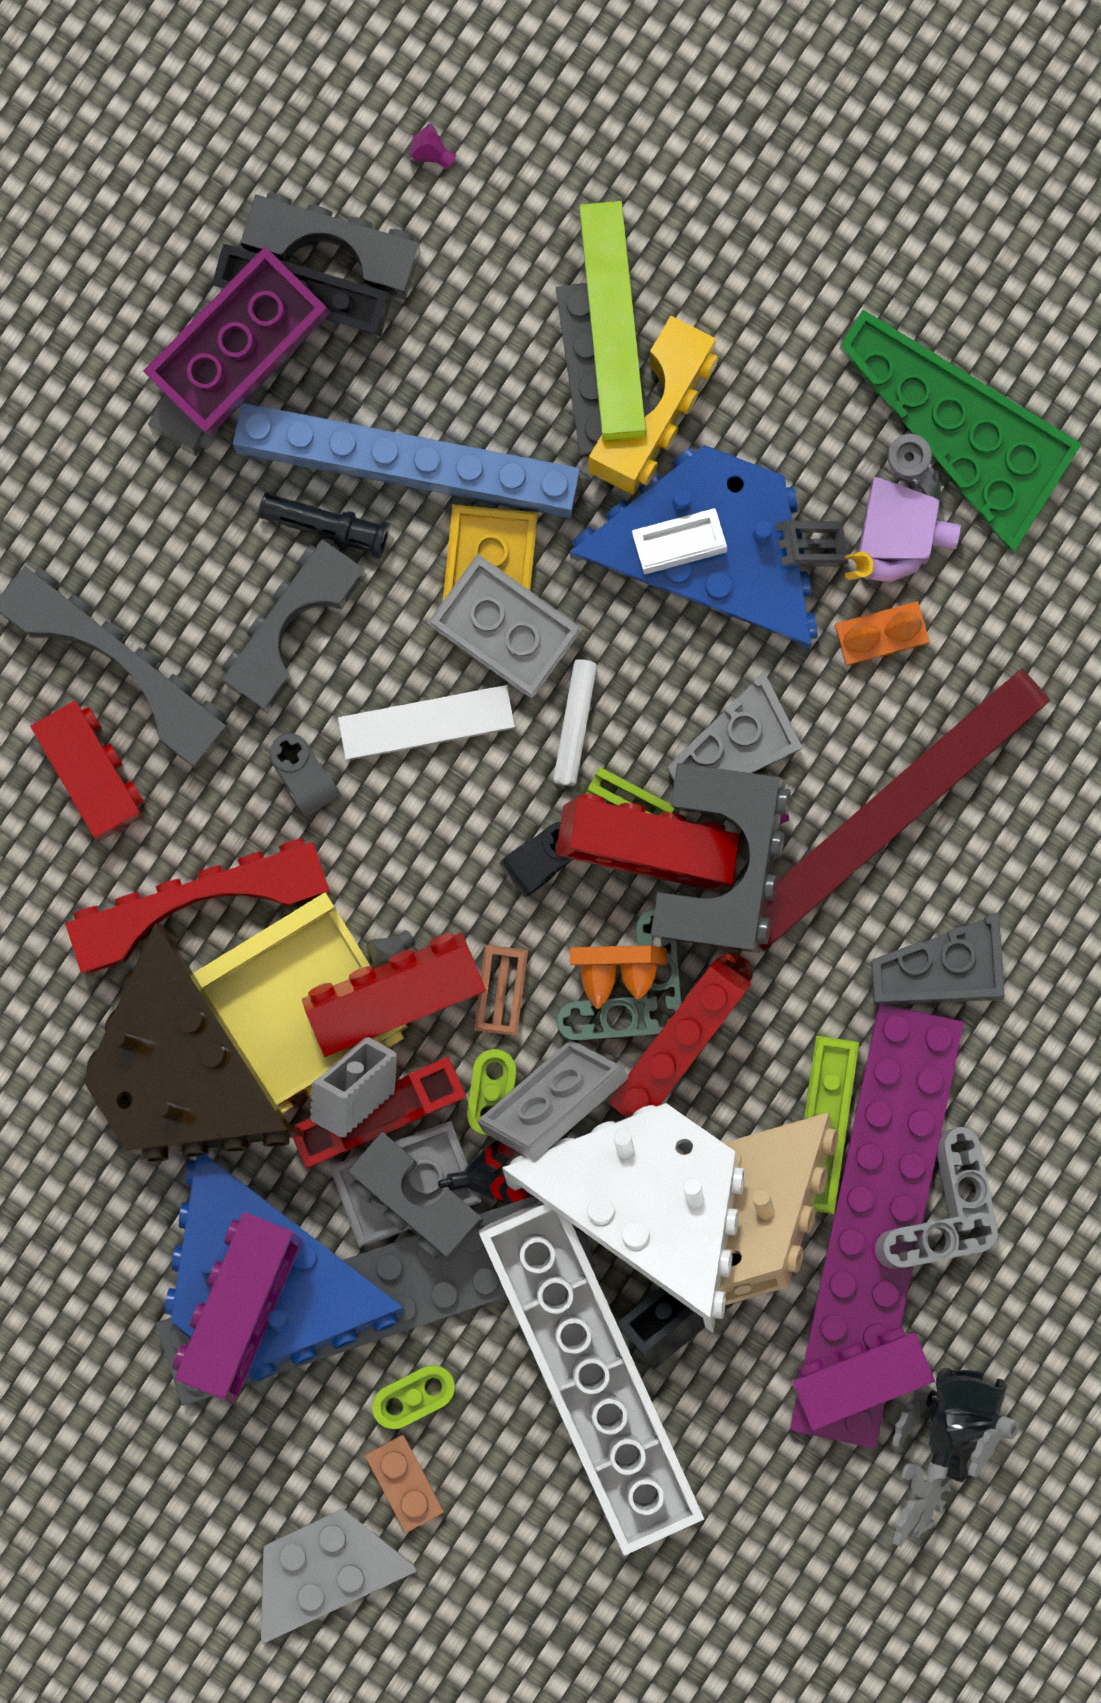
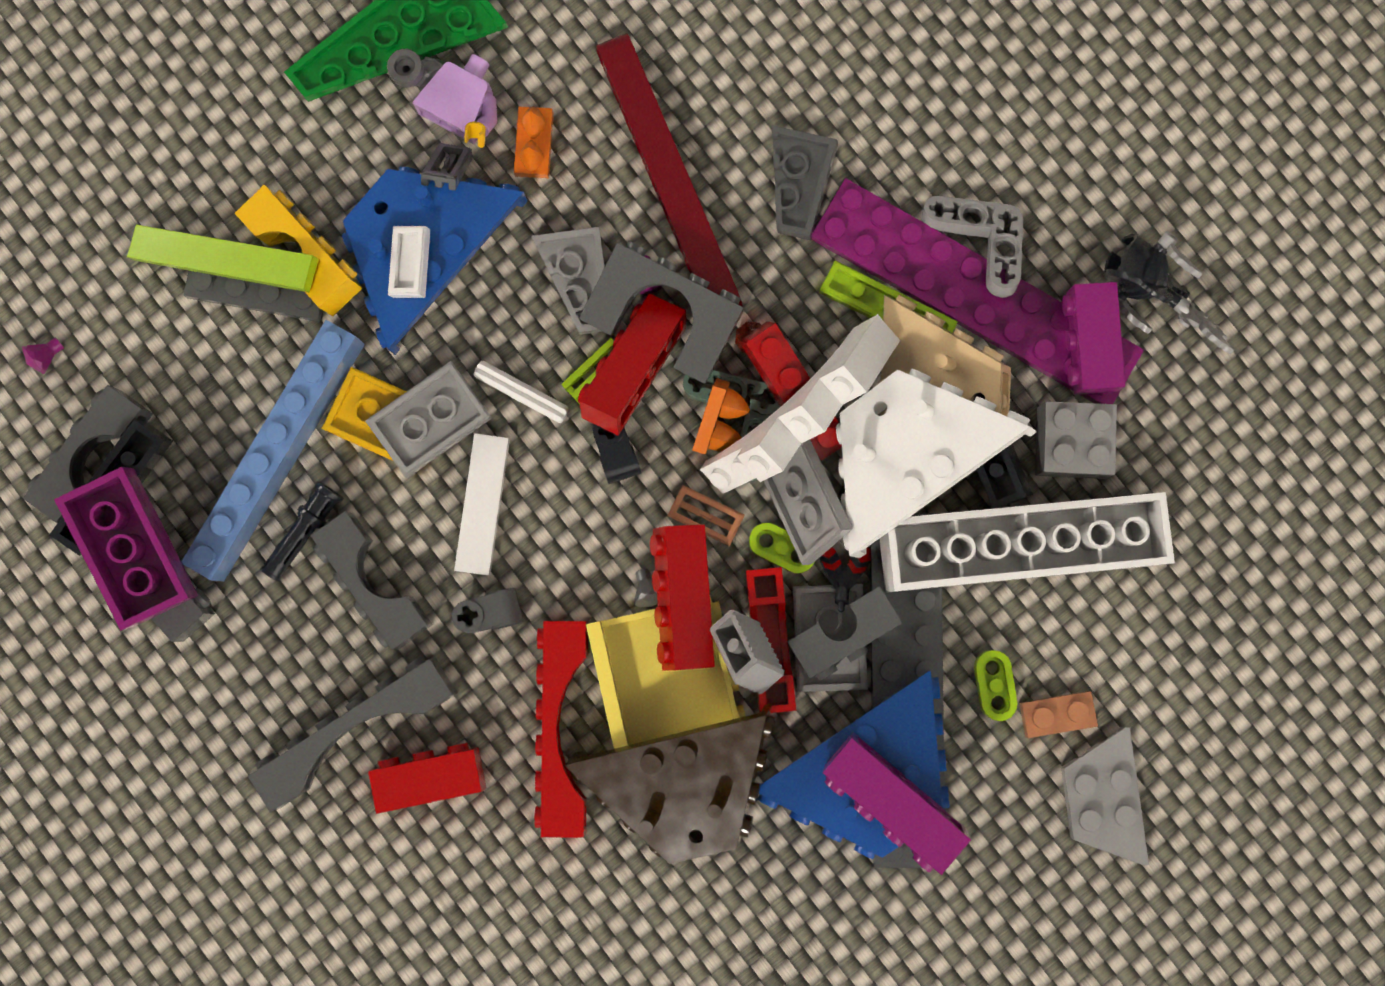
camera: 70 degrees left, 0 degrees up
none -> white arch [700,314,900,494]
none -> light grey brick [1035,401,1117,479]

